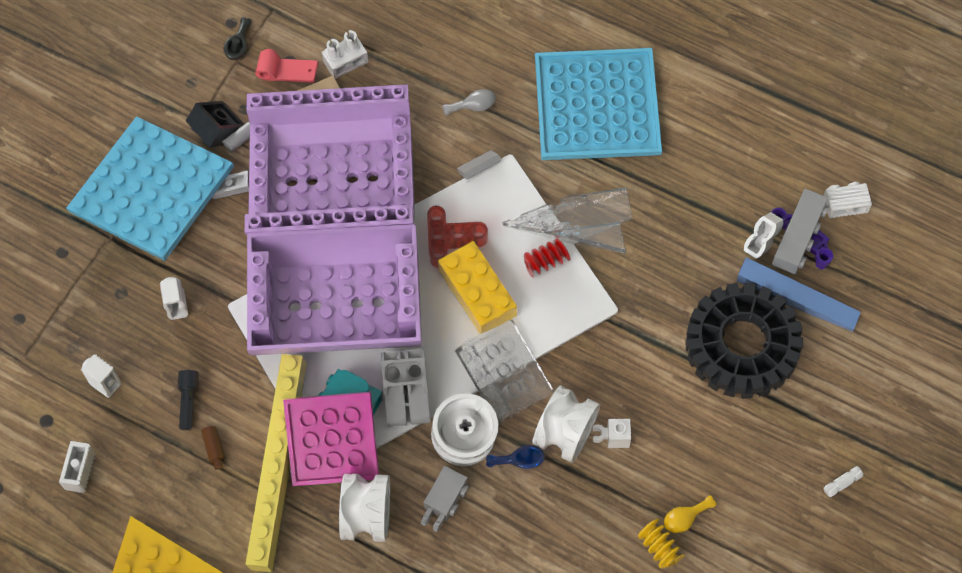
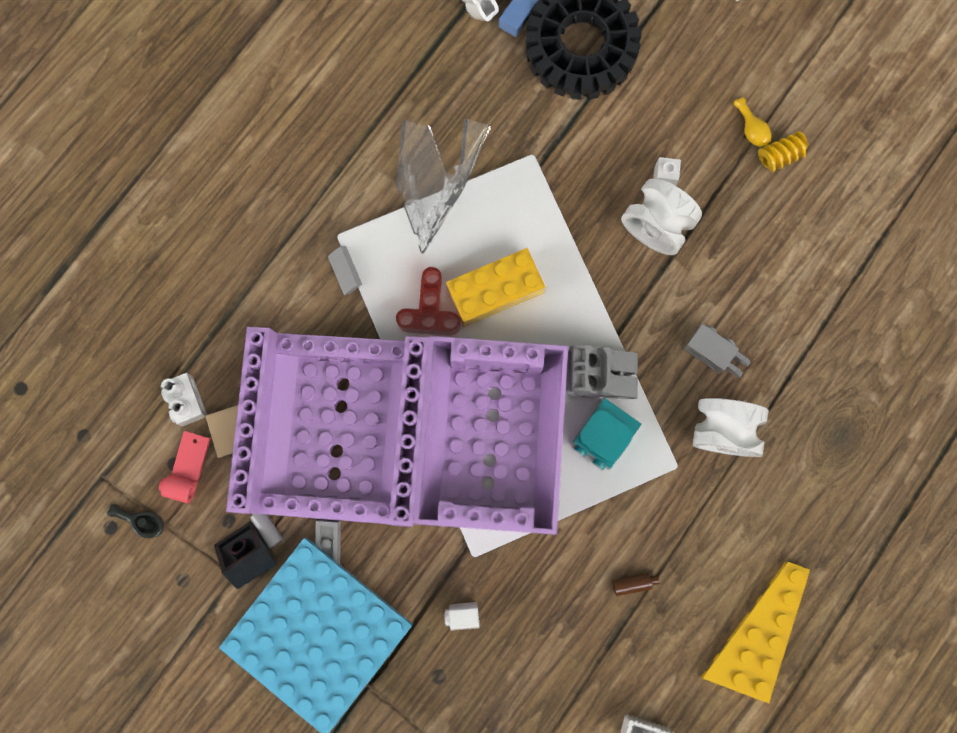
camera: 85 degrees left, 15 degrees up
white brick [81,355,121,398] -> none
black piece [177,370,199,431] -> none
light yellow brick [246,354,307,572] -> none
dark pink plate [283,392,379,486] -> none
white piece [431,393,498,466] -> none
light grey piece [442,89,496,116] -> none
clear slope [455,320,555,424] -> none
clear blue piece [486,445,545,469] -> none
red piece [524,238,571,278] -> none
medium azure plate [535,48,662,160] -> none

